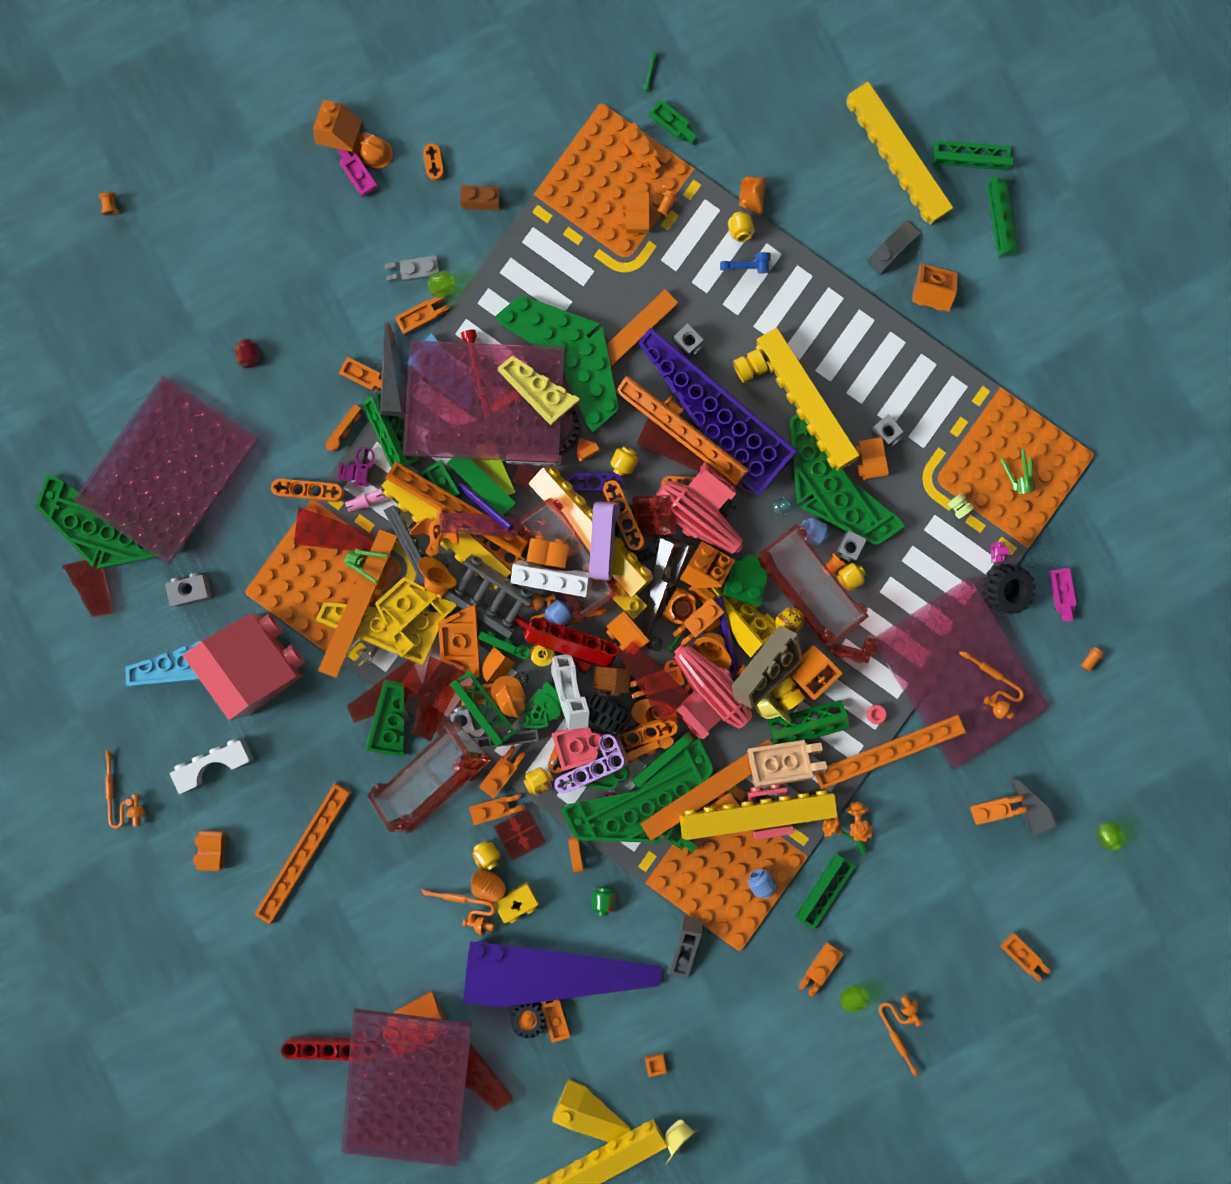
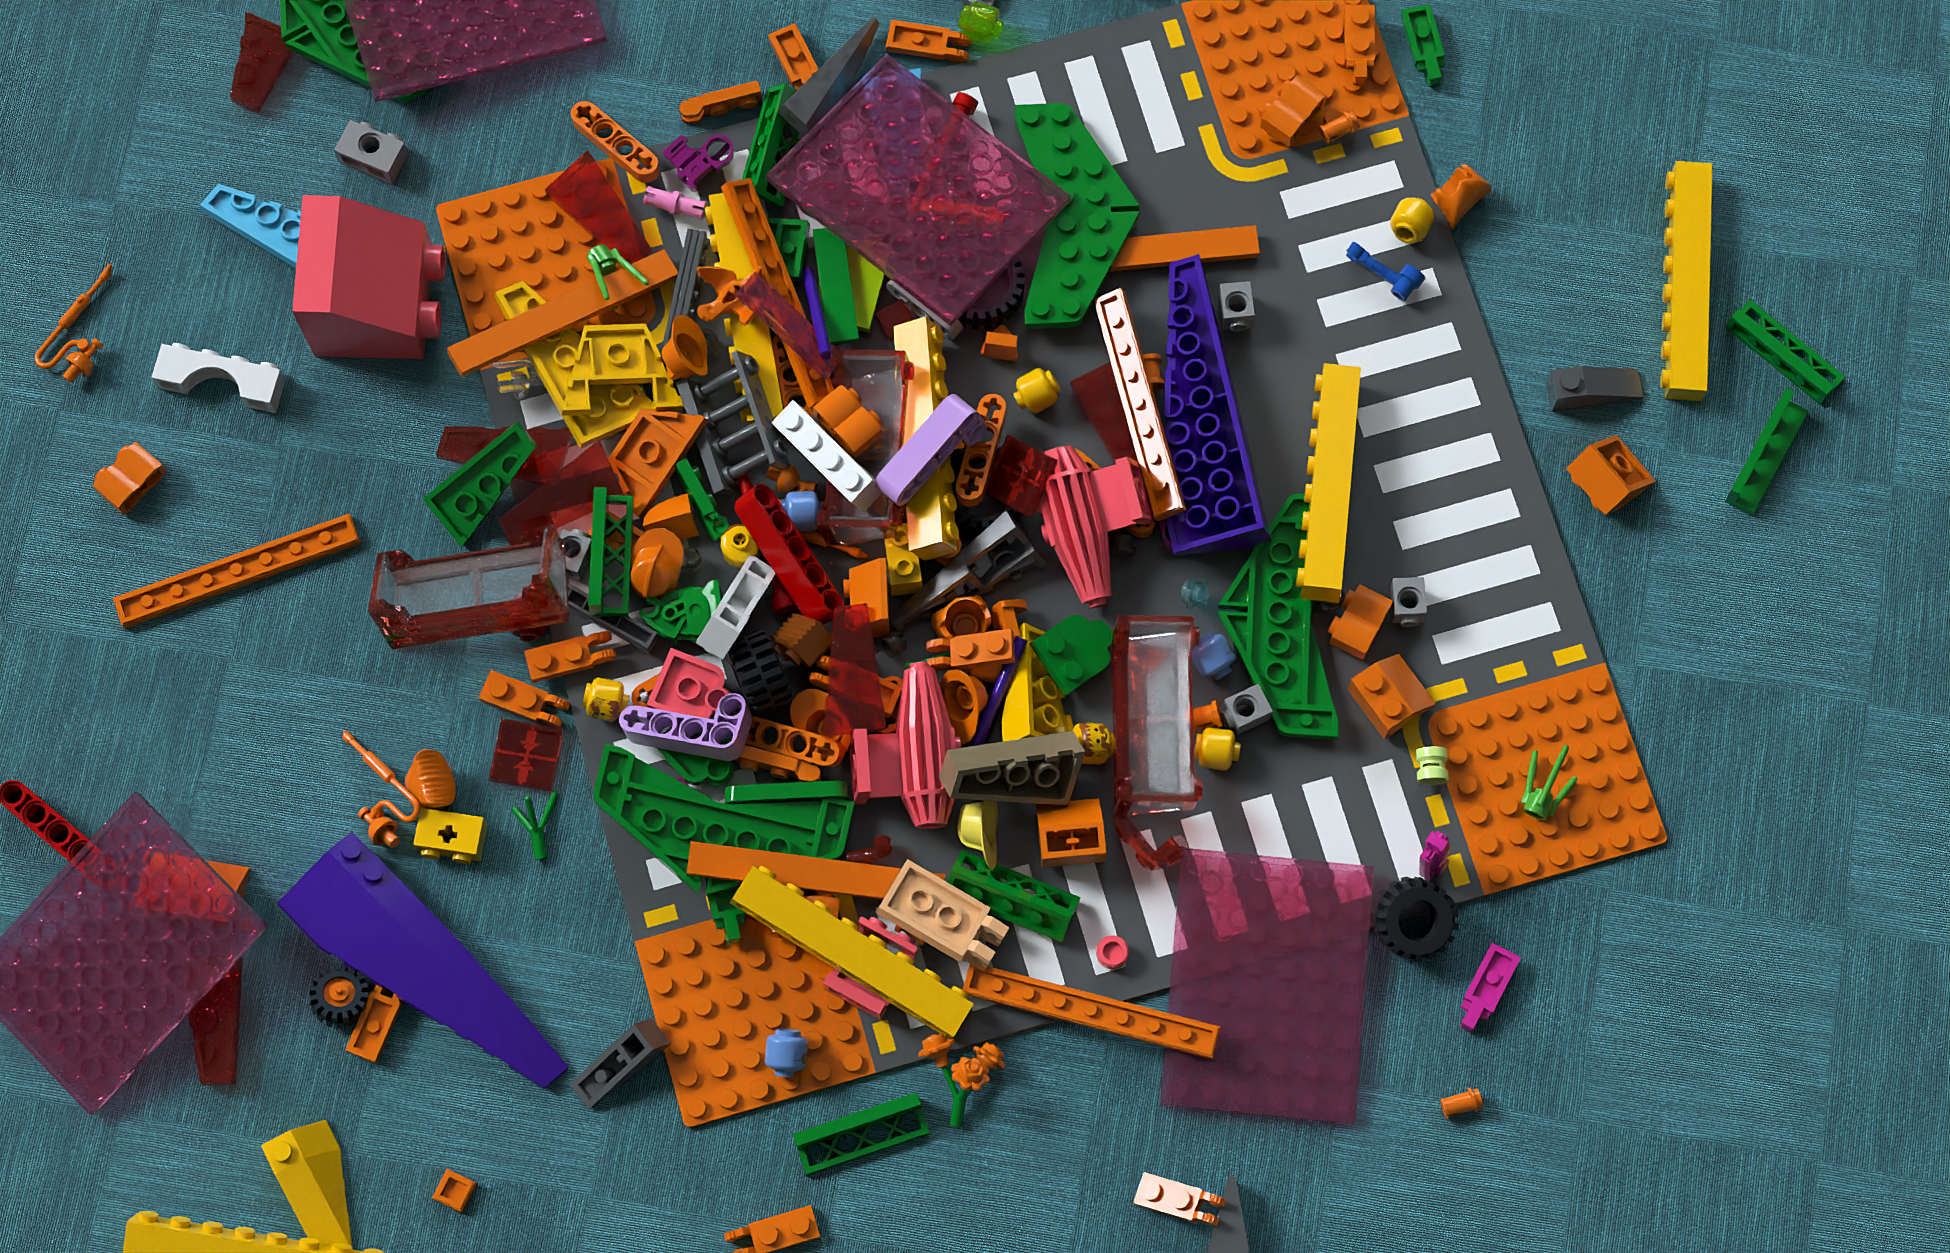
camera: 35 degrees right, 15 degrees down
yellow head [472,840,501,870] -> none
light yellow wing [498,356,580,425] -> none
dark purple beam [567,473,623,491] -> none
orange beam [568,836,584,874] -> none
green head [591,886,617,916] -> none
orange slope [680,541,735,589] -> none
yellow wheel [732,349,768,383] -> none
yellow wheel [771,675,805,712] -> none
orange piece [959,651,1024,719] -> none
none -> green plant [512,790,558,860]
none -> clear red arm [847,835,893,864]
none -> orange slope [1347,654,1436,740]

